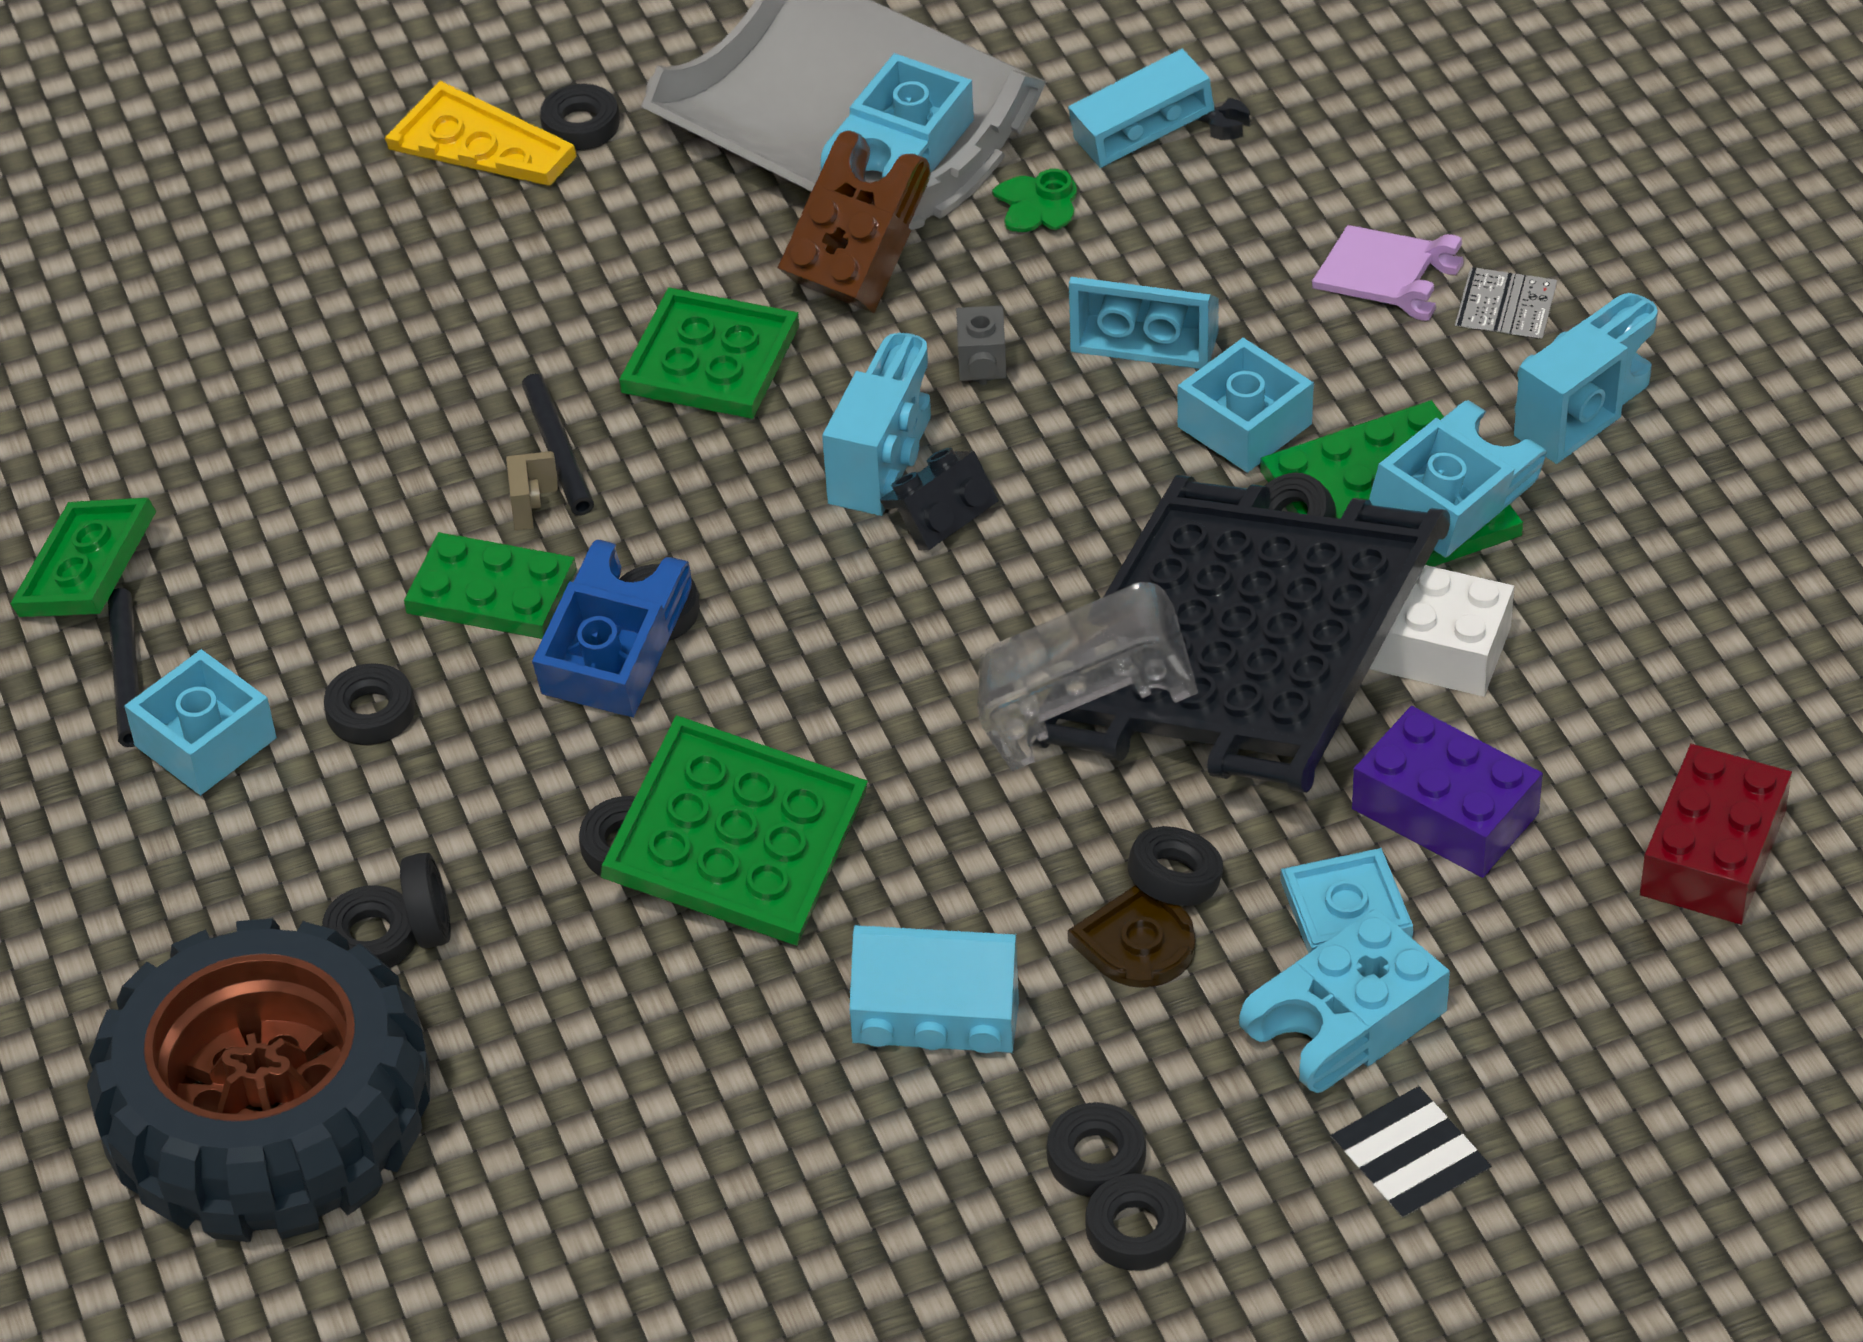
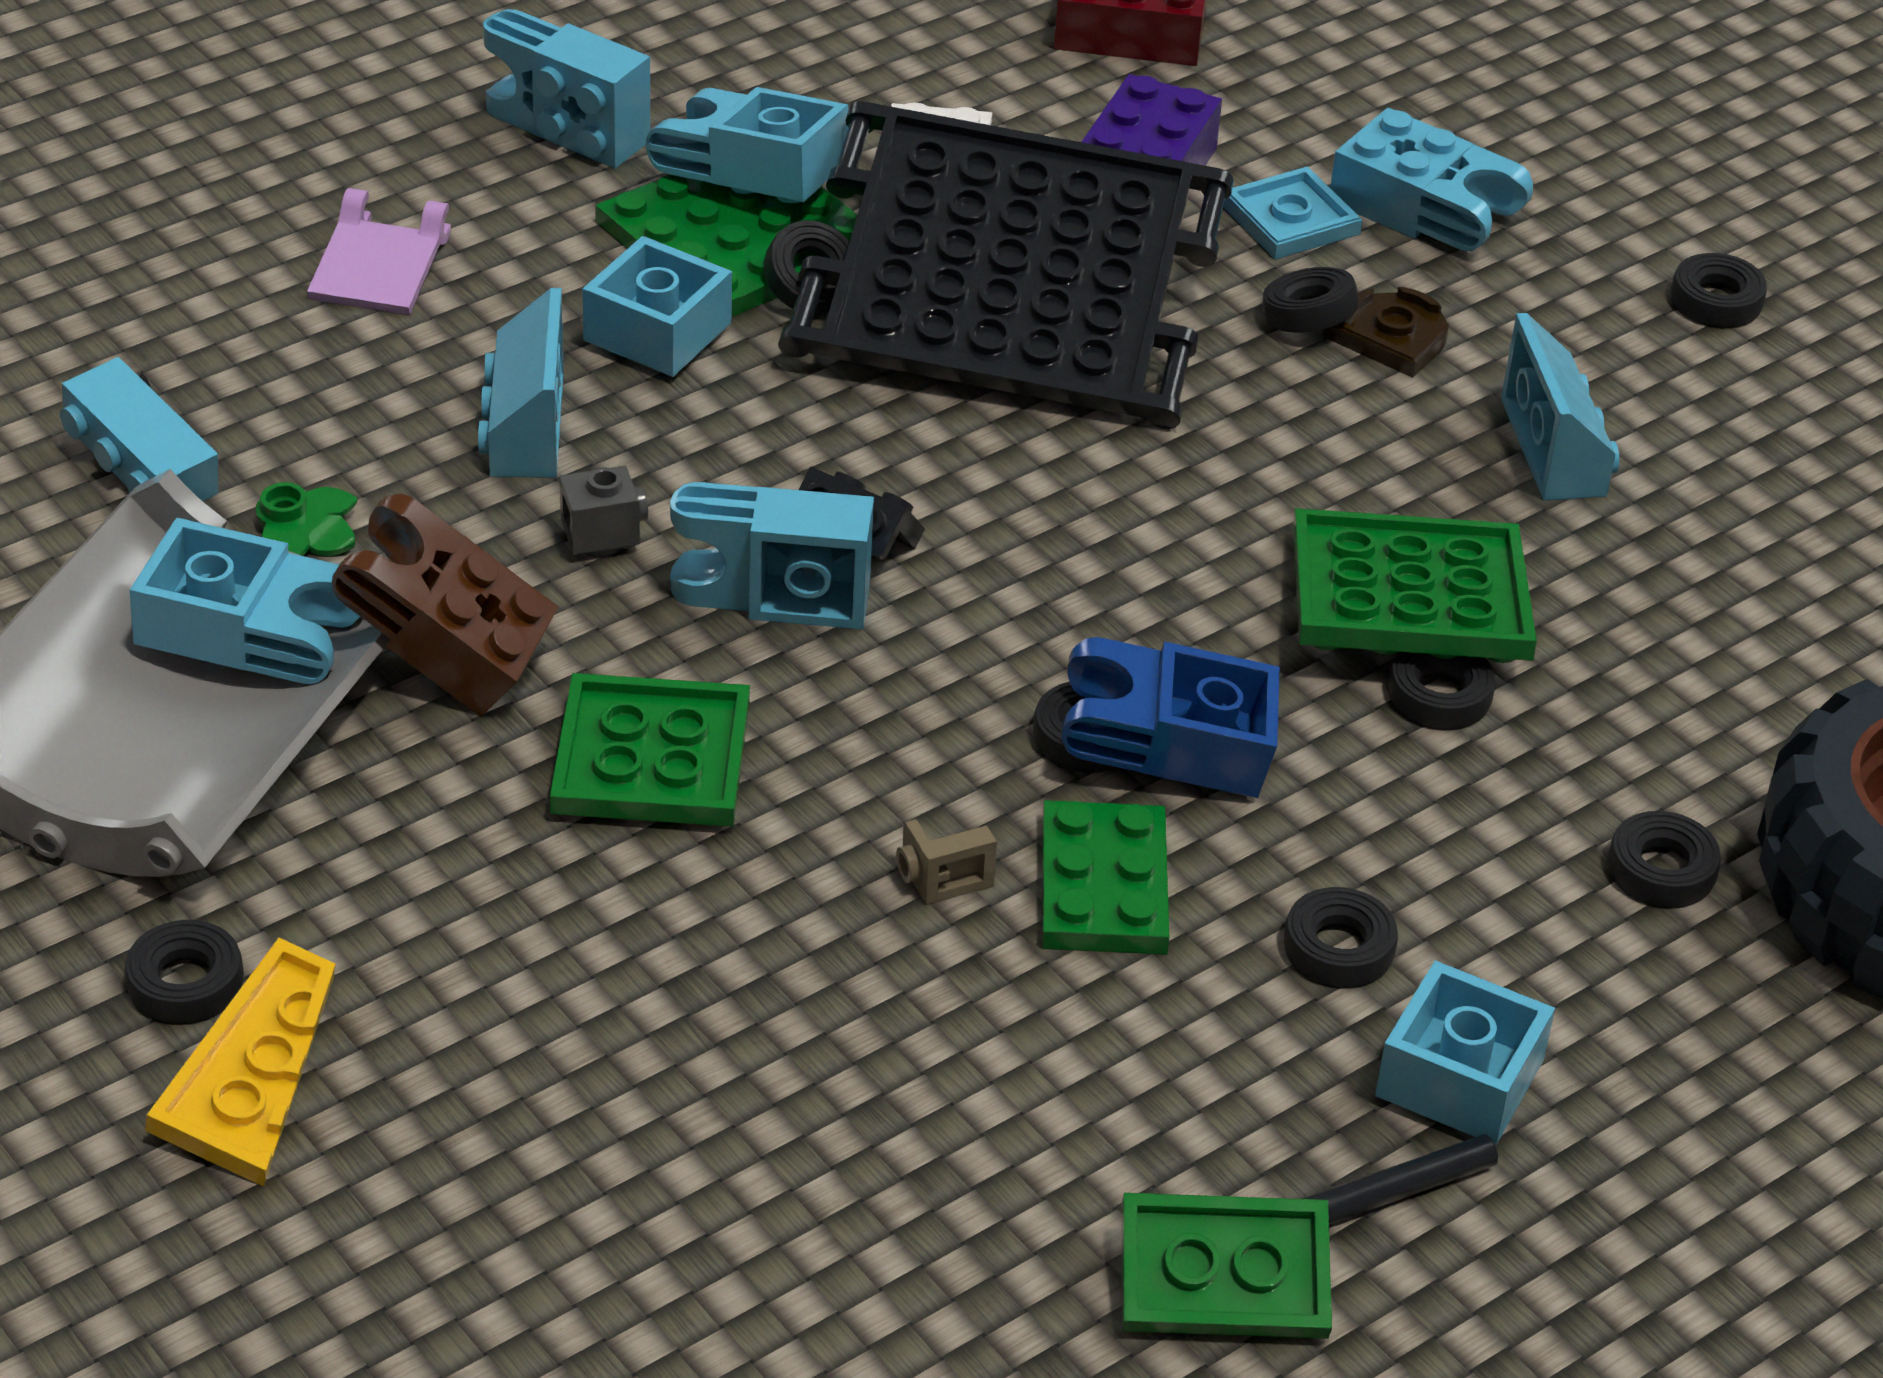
camera: 110 degrees left, 5 degrees down
black tyre [400,853,451,948] -> none
black piece [522,374,594,515] -> none
clear windscreen [977,582,1198,771] -> none
black tyre [1046,1102,1146,1197] -> none
sticker [1330,1086,1492,1218] -> none
light grey sticker [1455,267,1557,339] -> none

